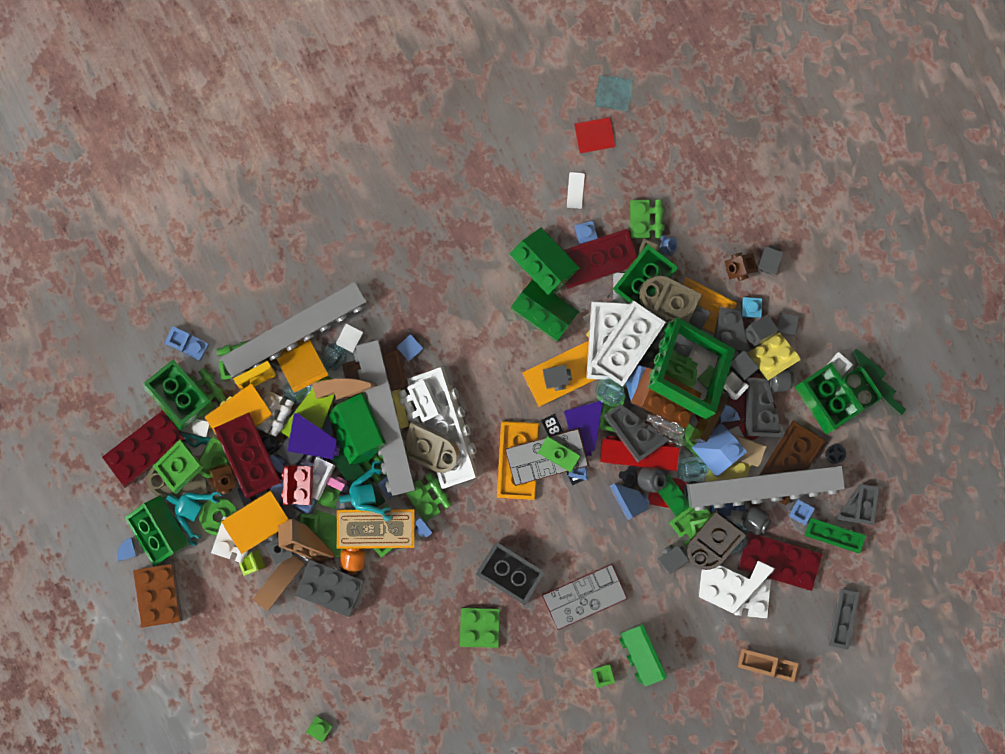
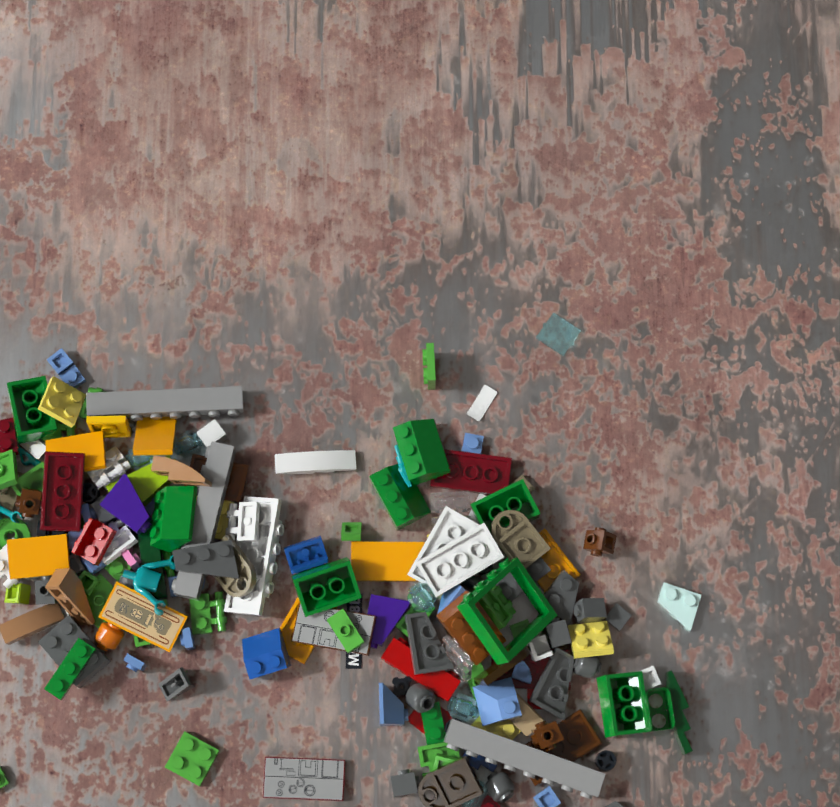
camera: 25 degrees right, 10 degrees down
medium blue tile [397,334,423,362] -> none
dark grey brick [476,542,545,605] -> none
dark grey brick [543,365,572,391] -> none
medium blue tile [568,467,588,480] -> none
red window [574,117,615,154] -> none
bright green plate [630,200,665,239] -> none
medium blue plate [660,235,677,255] -> none
medium azure plate [741,297,762,318] -> none
dark grey brick [757,245,783,276] -> none
none -> light yellow plate [38,376,86,428]
none -> green plate [44,638,97,700]
none -> medium blue plate [124,653,147,672]
none -> dark grey slope [158,667,195,702]
none -> dark grey wing [172,540,239,579]
none -> blue slope [242,628,292,680]
none -> white slope [275,450,356,474]
none -> blue bracket [284,535,329,574]
none -> green slope [291,557,362,617]
none -> bright green plate [341,522,362,541]
none -> teal hand [394,445,412,488]
none -> bright green plate [422,343,436,390]
none -> reddish brown brick [530,720,564,751]
none -> light aqua wing [657,582,701,632]

